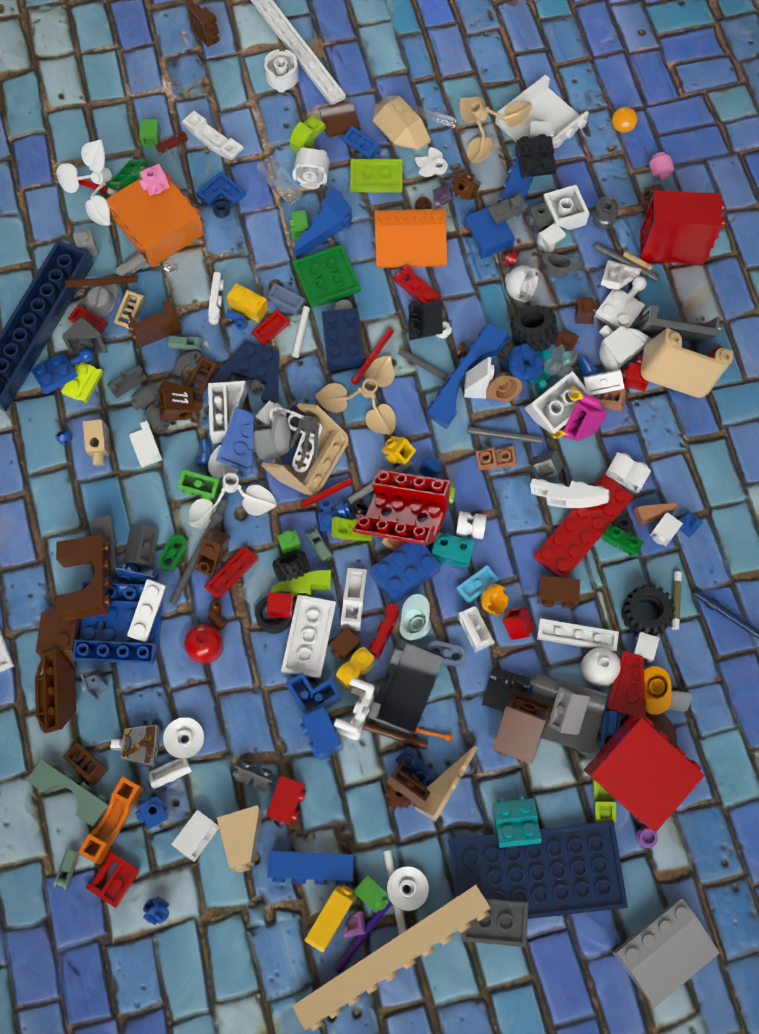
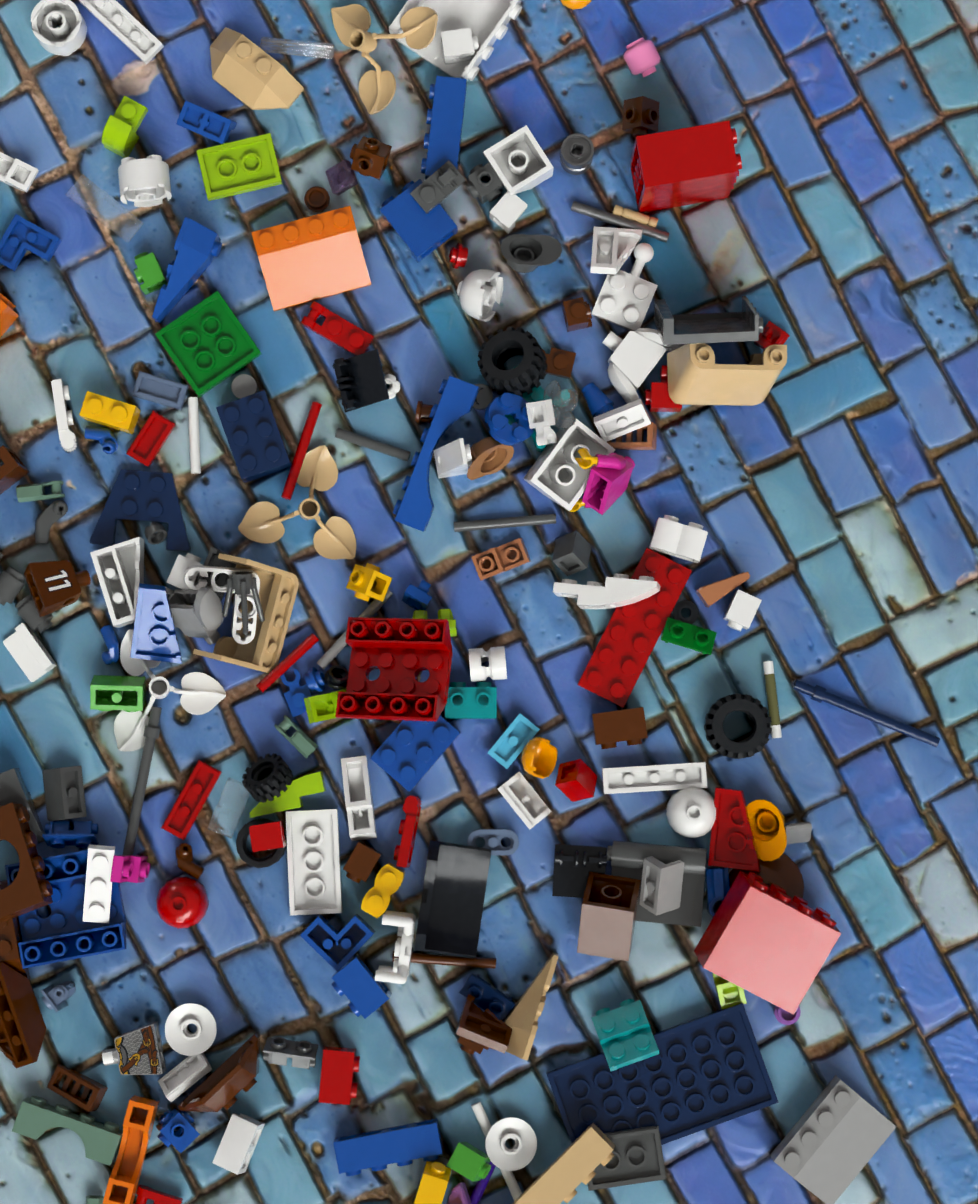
camera: 10 degrees left, 15 degrees up
green plate [158,535,188,572] -> none
reddish brown slope [186,356,220,397] -> none
reddish brown slope [195,529,230,577] -> none
dark blue plate [213,201,231,218] -> none
tan slope [217,805,263,873] -> none
bright green brick [277,530,302,555] -> none
reddish brown slope [319,101,361,138] -> none
light aqua piece [400,594,431,640] -> none
white plate [415,147,448,177] -> none
orange hinge [415,726,452,741] -> none
black plate [515,134,557,178] -> none
white panel [634,632,660,664] -> none
blue tile [679,510,703,538] -> none
none -> dark pink slope [110,855,150,883]
none -> reddish brown wedge [177,1032,260,1112]
none -> white plate [526,399,557,446]

